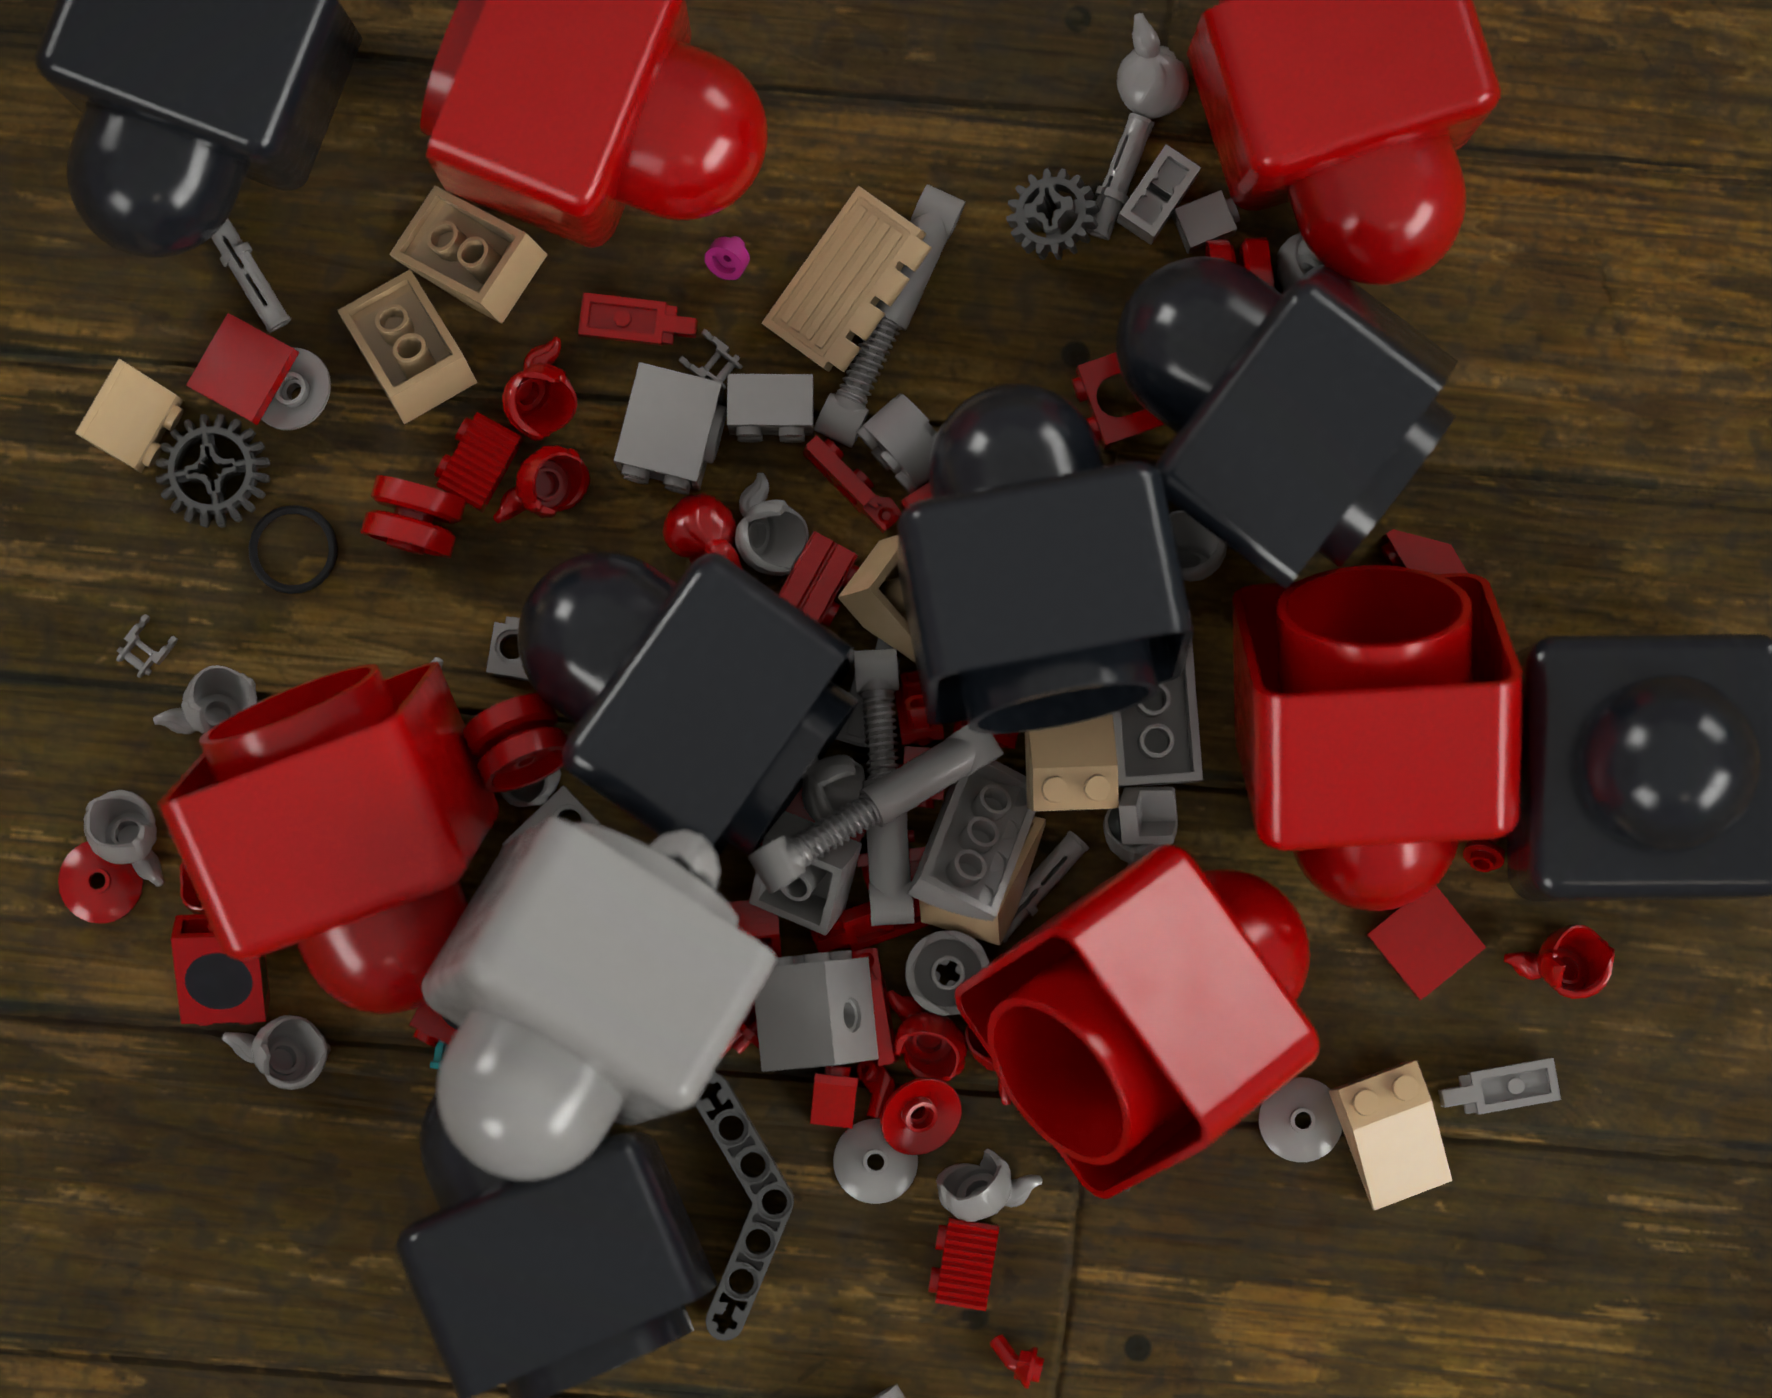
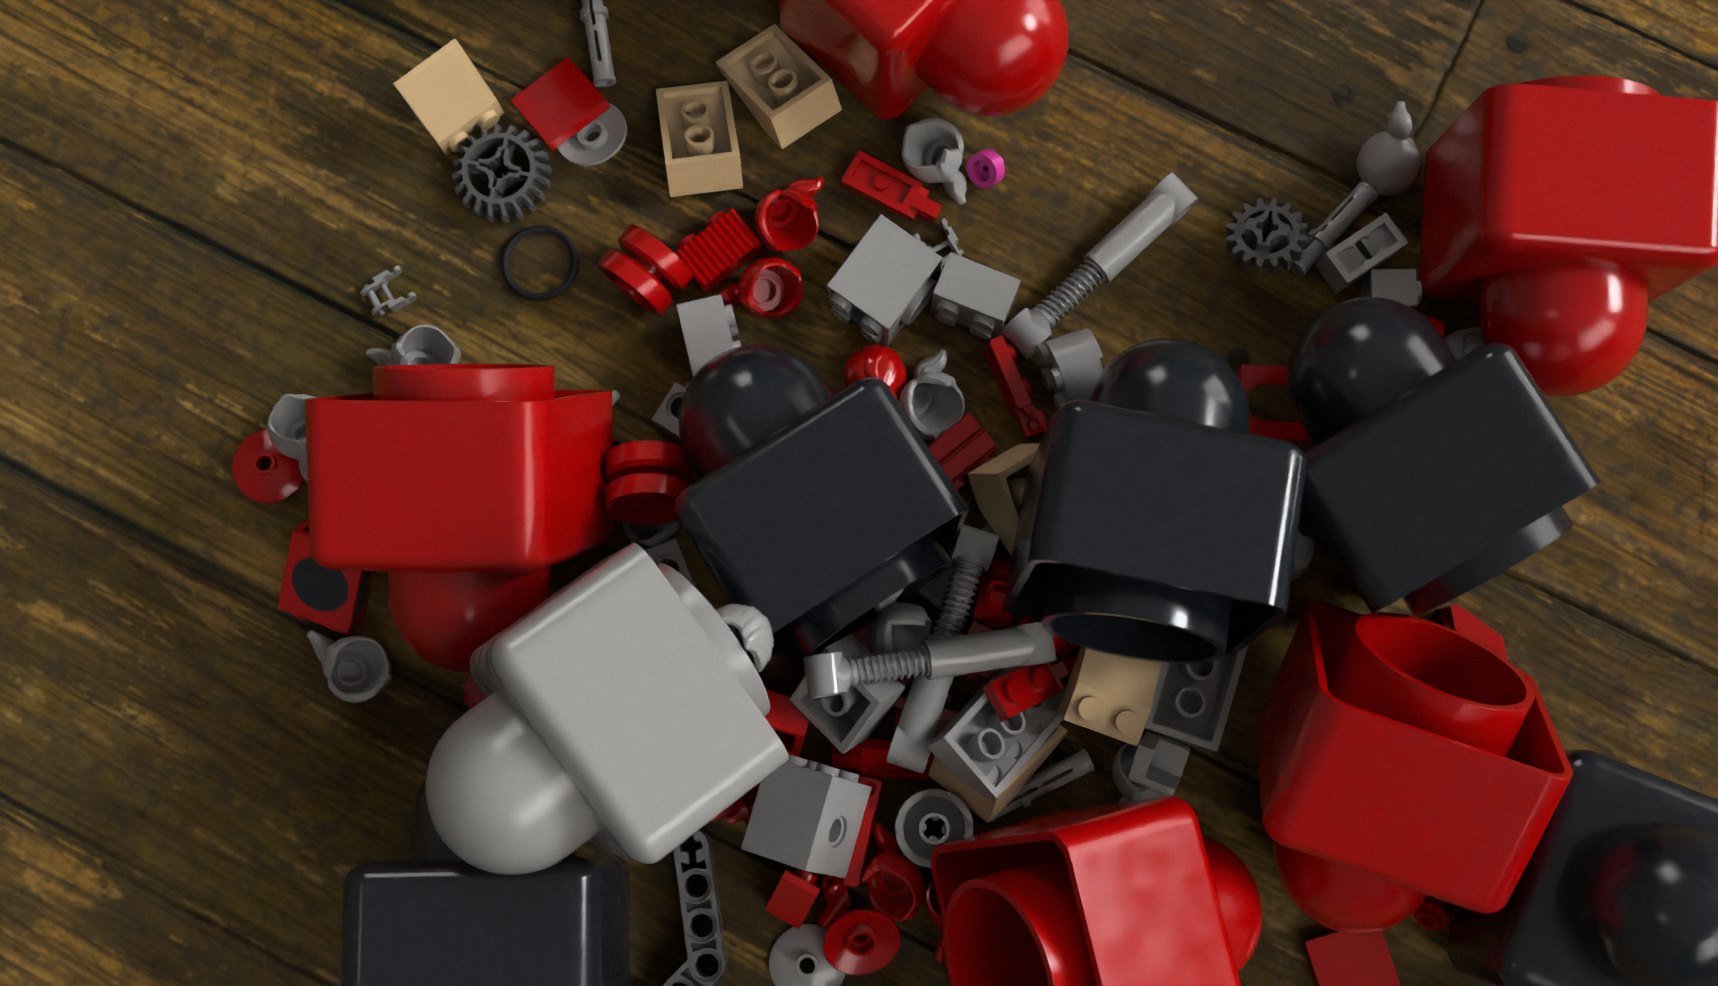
camera: 25 degrees right, 5 degrees down
tan hinge [761,185,932,372] -> none
none -> light grey brick [676,294,741,377]
none -> light grey hair [902,118,967,205]
none -> red hinge [982,655,1075,722]

